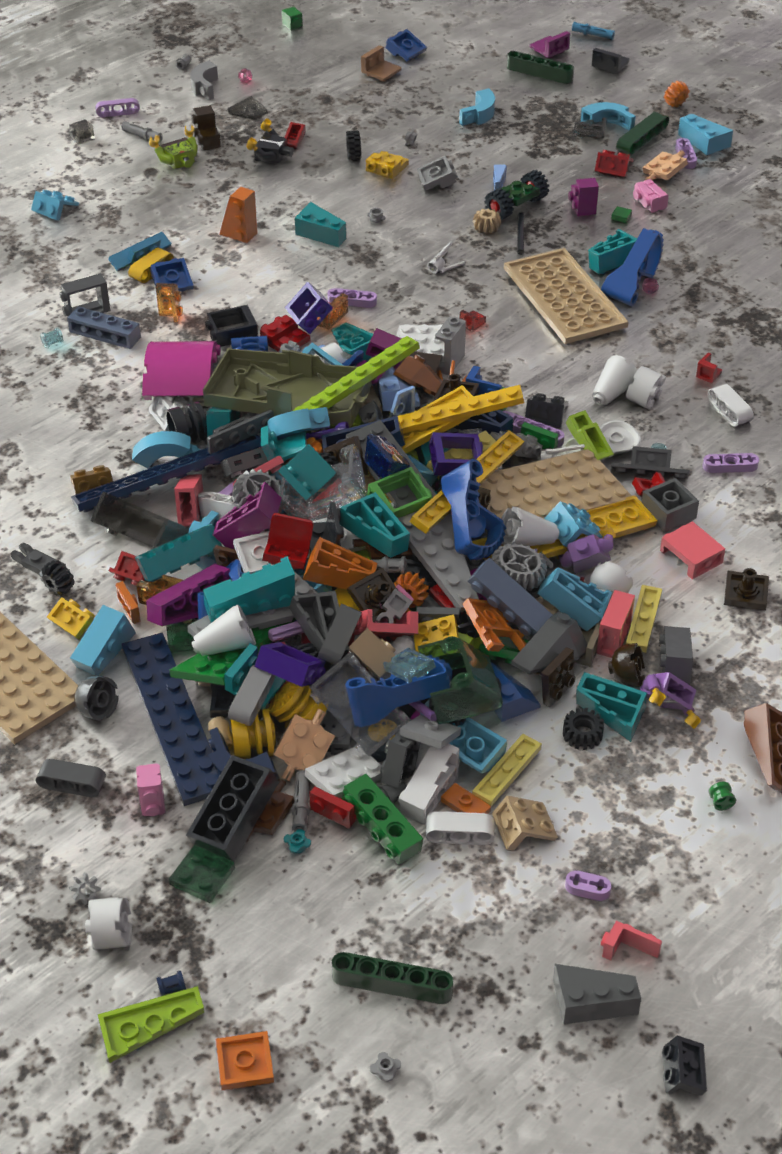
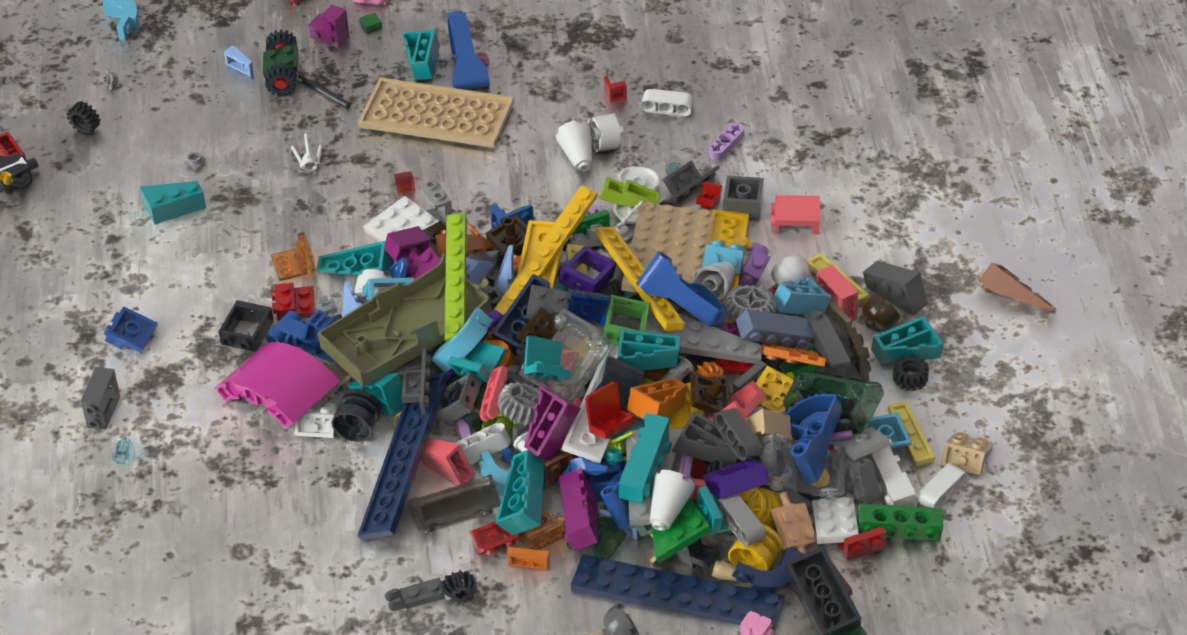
camera: 50 degrees left, 0 degrees up
yellow bracket [47,597,95,640] -> none
sand blue brick [67,306,141,349] -> none
pearl gold bracket [70,465,113,495] -> none
medium azure wedge [70,605,136,676] -> none
dark azure bracket [108,232,172,271] -> none
yellow beam [128,247,174,283] -> none
medium azure arch [132,431,201,468] -> none
clear orange bracket [156,283,183,322] -> none
orange wedge [219,187,257,243] -> none
teal plate [284,829,311,854] -> none
dark purple window [285,281,333,334] -> none
light grey pin [291,770,310,832] -> none
lavender beam [327,288,377,308] -> none
dark green beam [332,952,453,1004] -> none
yellow plate [366,151,409,179] -> none
light grey plate [376,589,413,624] -> none
clear light blue plate [383,648,436,683] -> none
light grey plate [417,155,458,190] -> none
orange plate [440,783,491,814] -> none
tan gear [473,208,501,234] -> none
black bracket [525,393,569,427] -> none
dark grey wedge [553,964,641,1024] -> none
lavender beam [565,871,611,901] -> none
coral bracket [601,921,662,960] -> none
medium lavender torso [640,672,701,729] -> none
green wheel [708,781,736,811] -> none
dark brown plate [724,568,769,611] -> none

